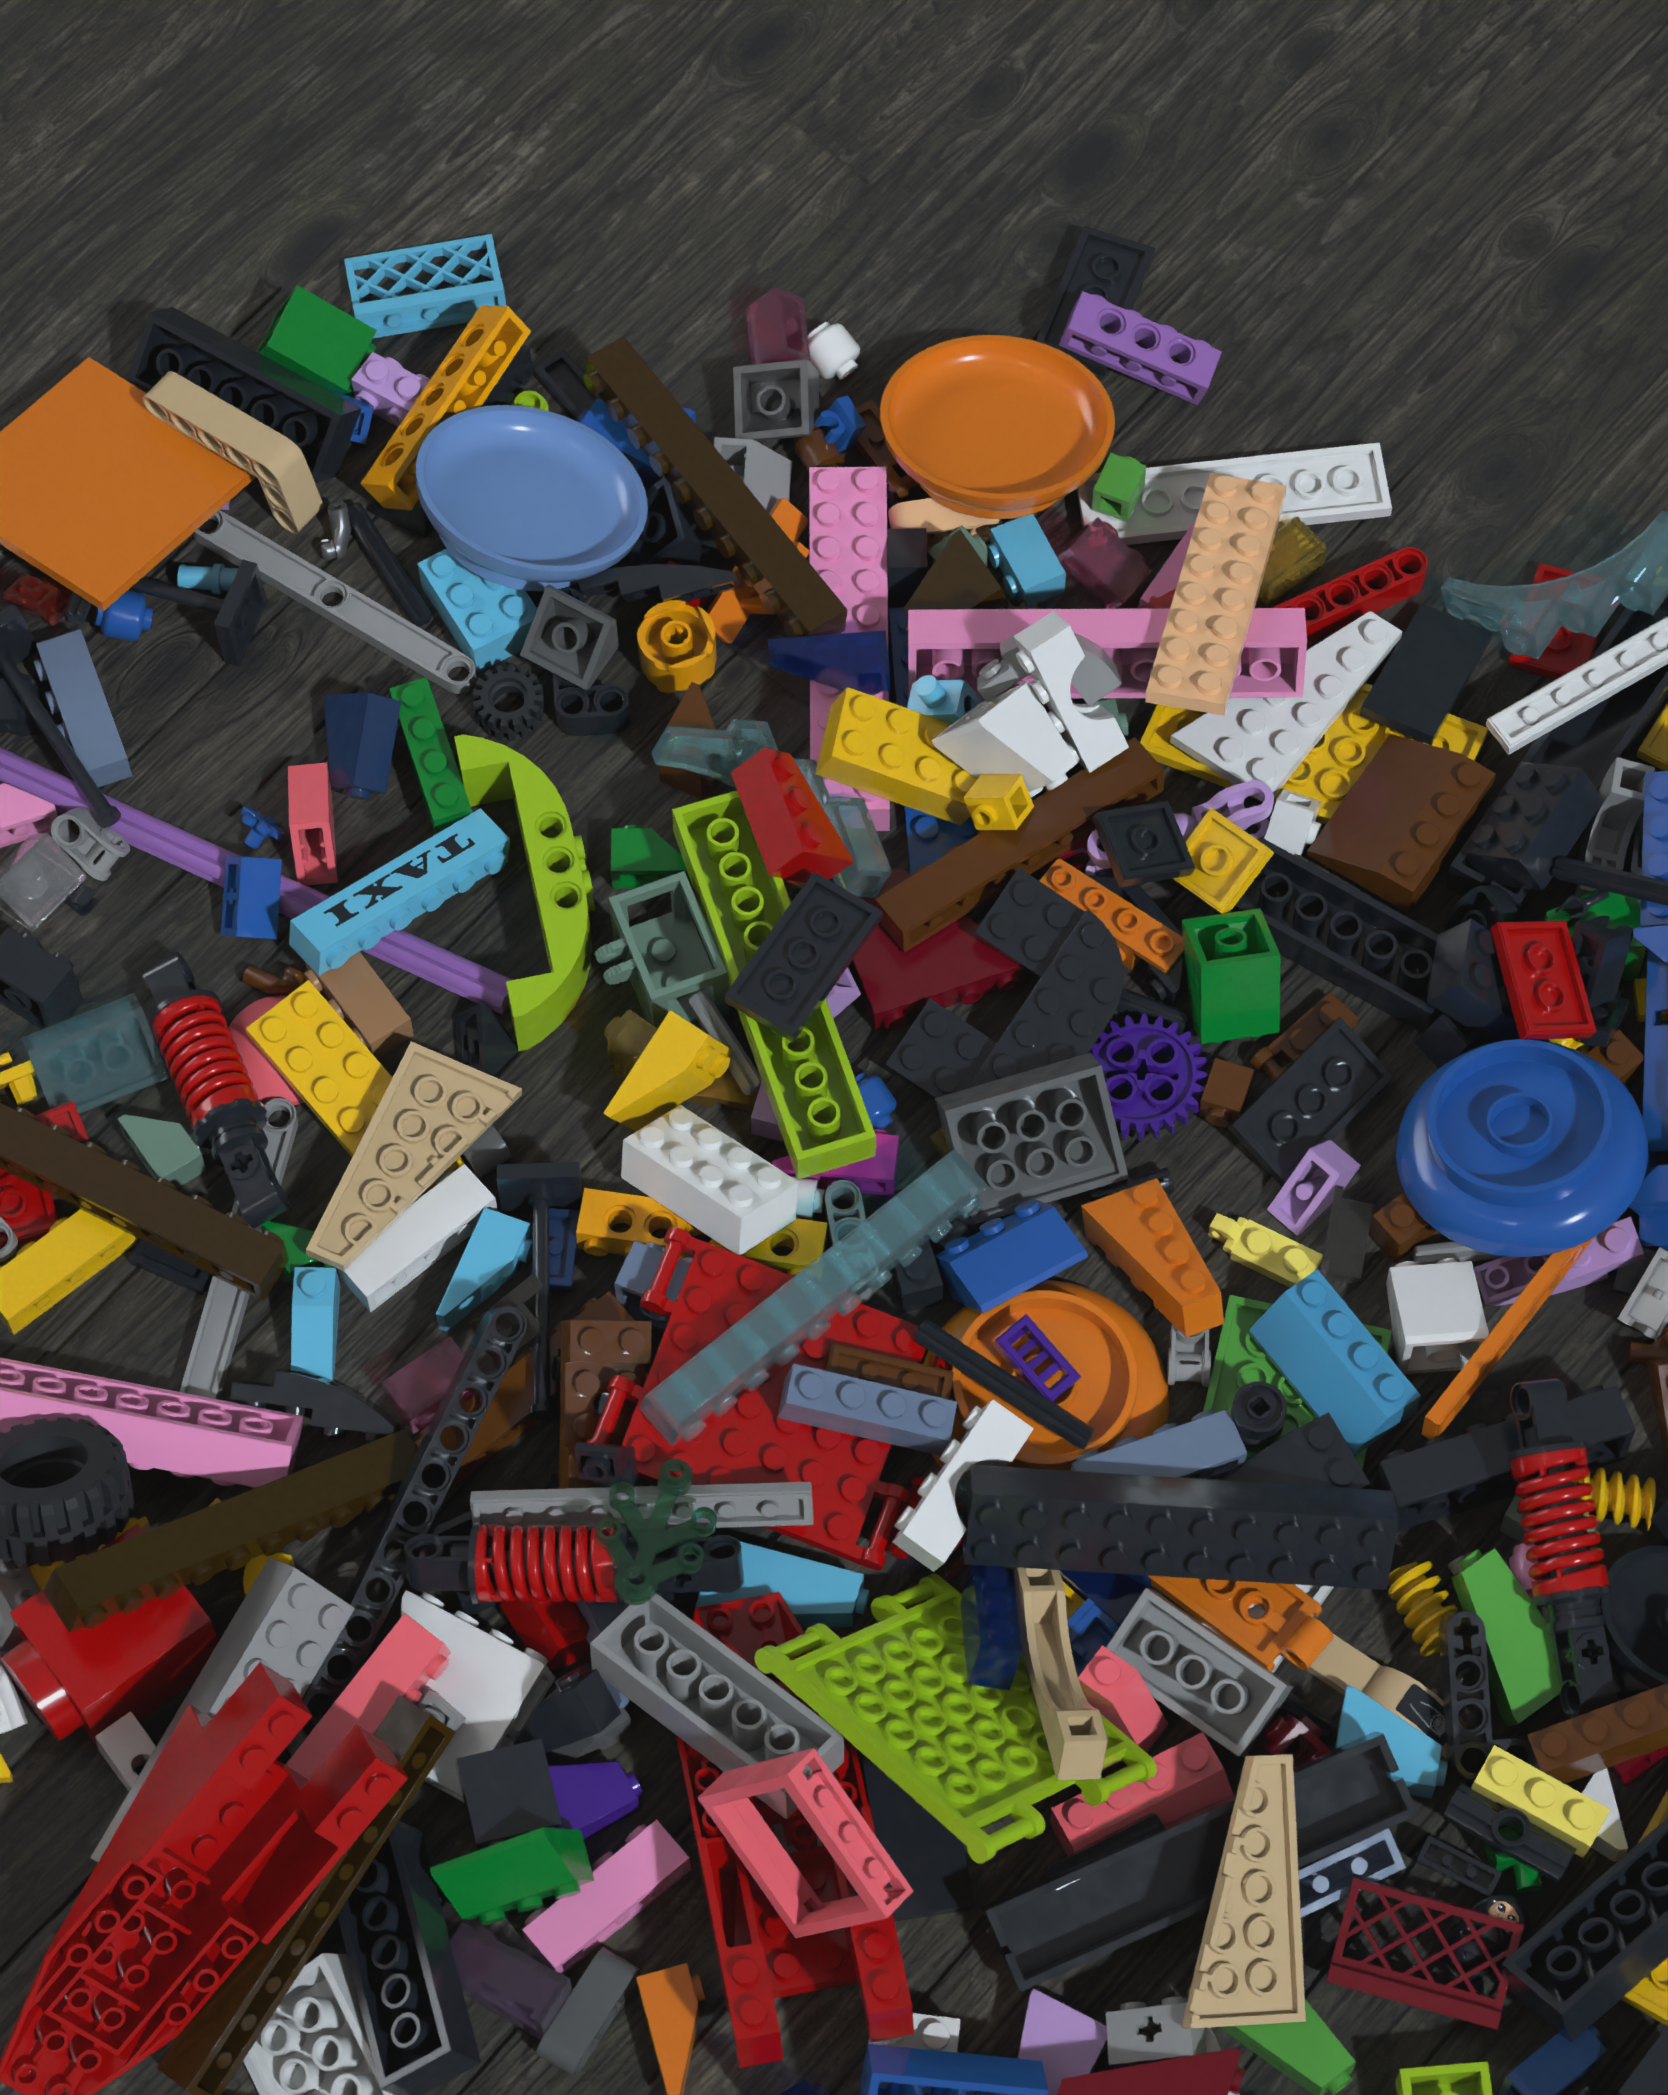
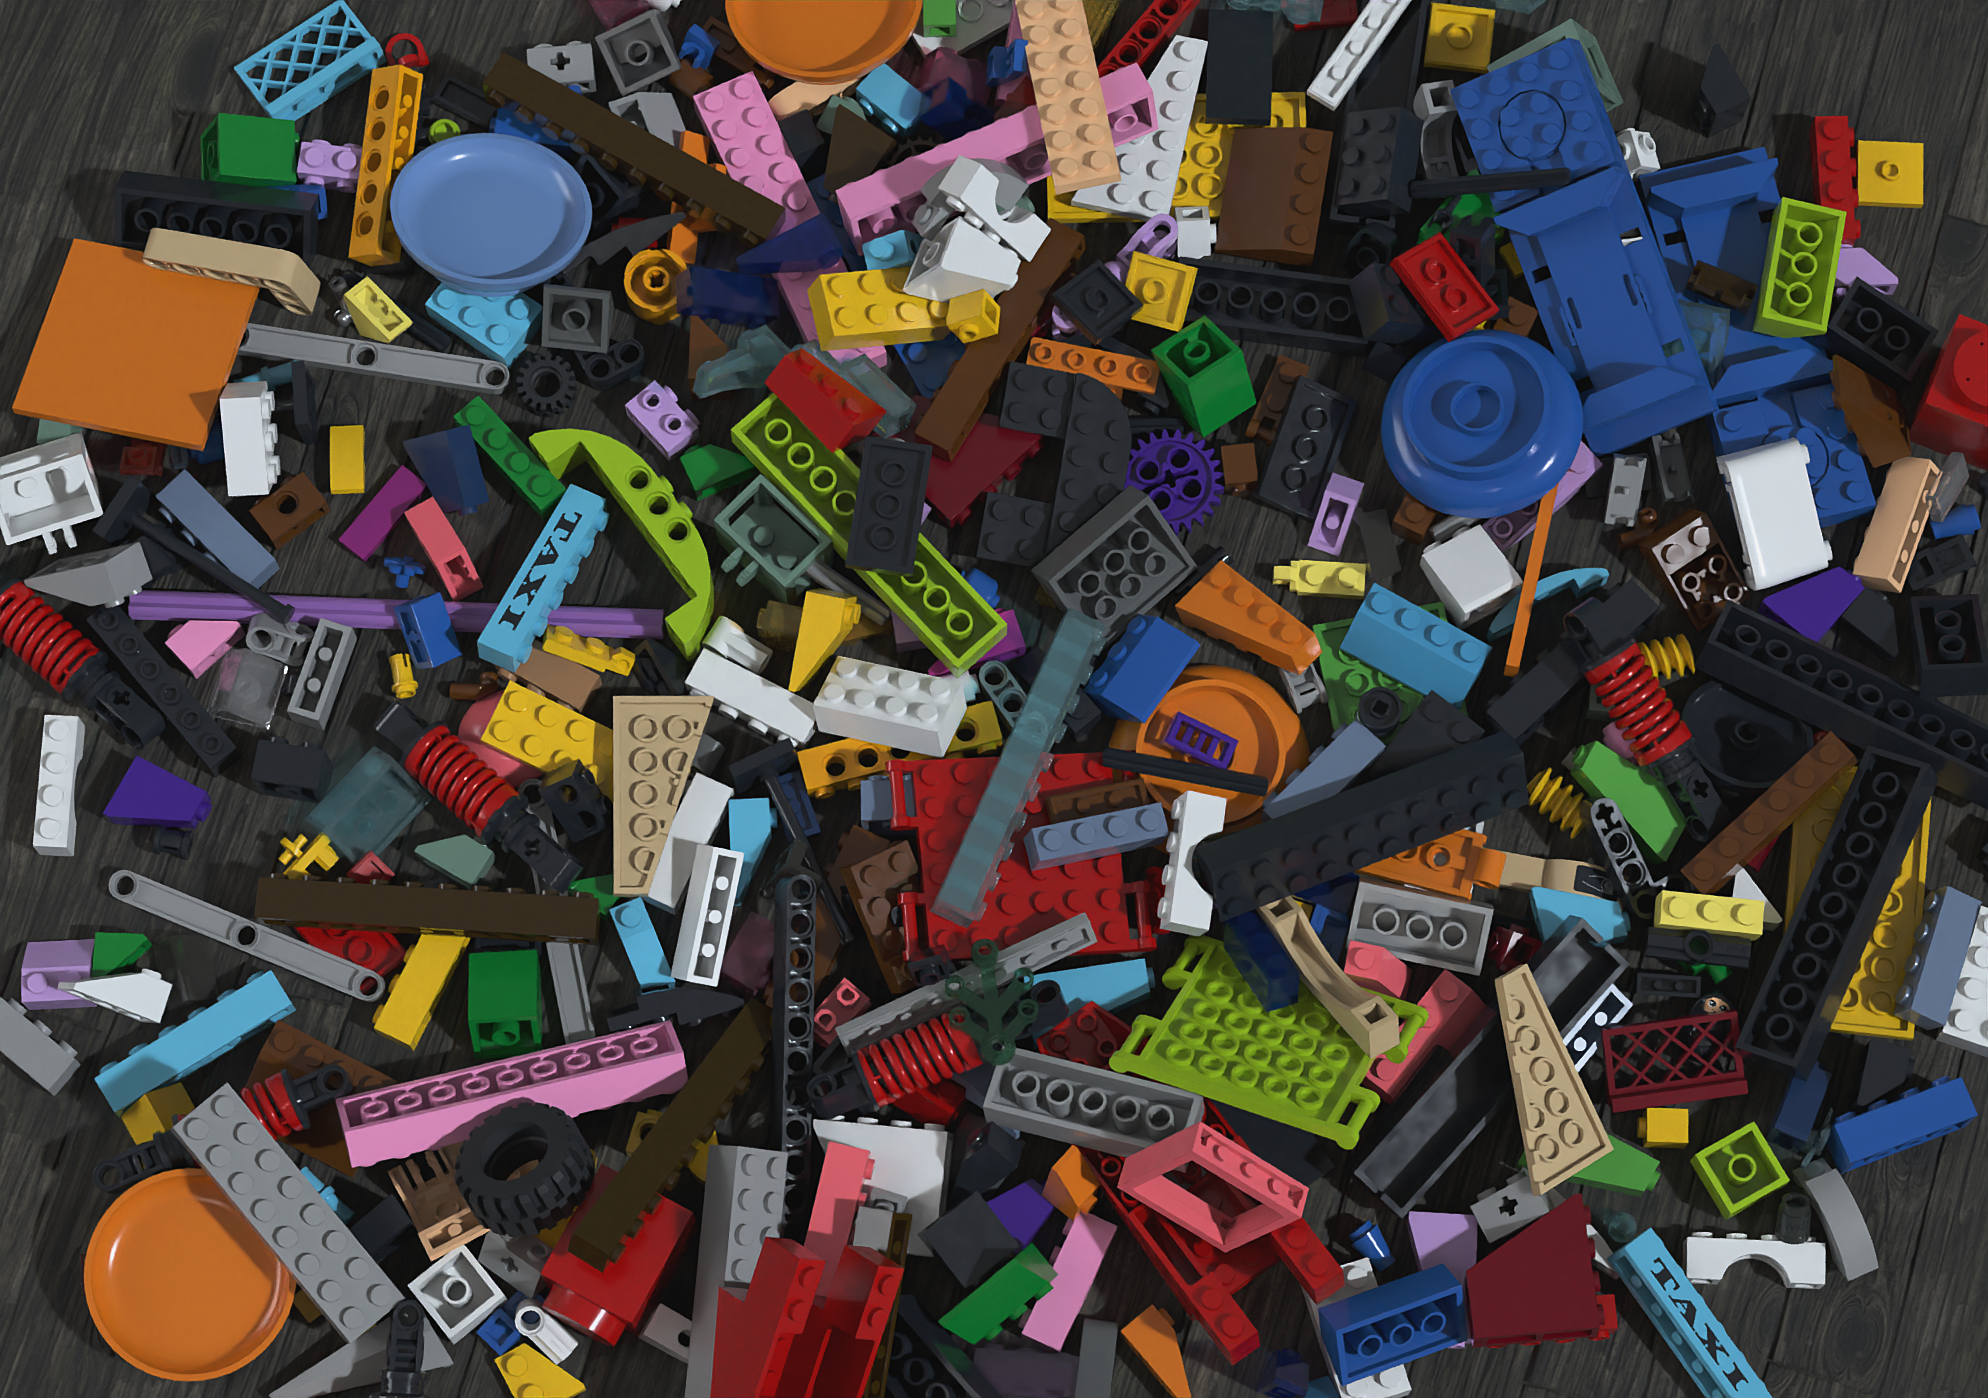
camera: 25 degrees left, 10 degrees up
none -> white brick [219,381,280,496]
none -> reddish brown brick [249,472,330,550]
none -> light grey brick [287,618,357,731]
none -> yellow slope [330,425,365,494]
none -> magenta tile [338,465,428,562]
none -> light yellow slope [343,276,413,343]
none -> red piece [385,33,430,68]
none -> yellow pin [389,653,418,698]
none -> green slope [468,949,543,1060]
none -> light grey brick [527,41,597,93]
none -> black brick [538,759,613,843]
none -> yellow hinge [542,624,635,677]
none -> lavender brick [625,380,700,462]
none -> white brick [670,844,744,987]
none -> clear blue brick [676,266,780,329]
none -> white brick [685,648,818,750]
none -> white piece [701,616,773,675]
none -> coral hips [813,977,872,1050]
none -> clear blue brick [918,77,995,142]
none -> blue slope [985,39,1028,87]
none -> orange slope [1041,1145,1100,1221]
none -> blue cone [1347,1219,1396,1272]
none -> medium azure slope [1486,568,1609,643]
none -> yellow brick [1637,1108,1688,1149]

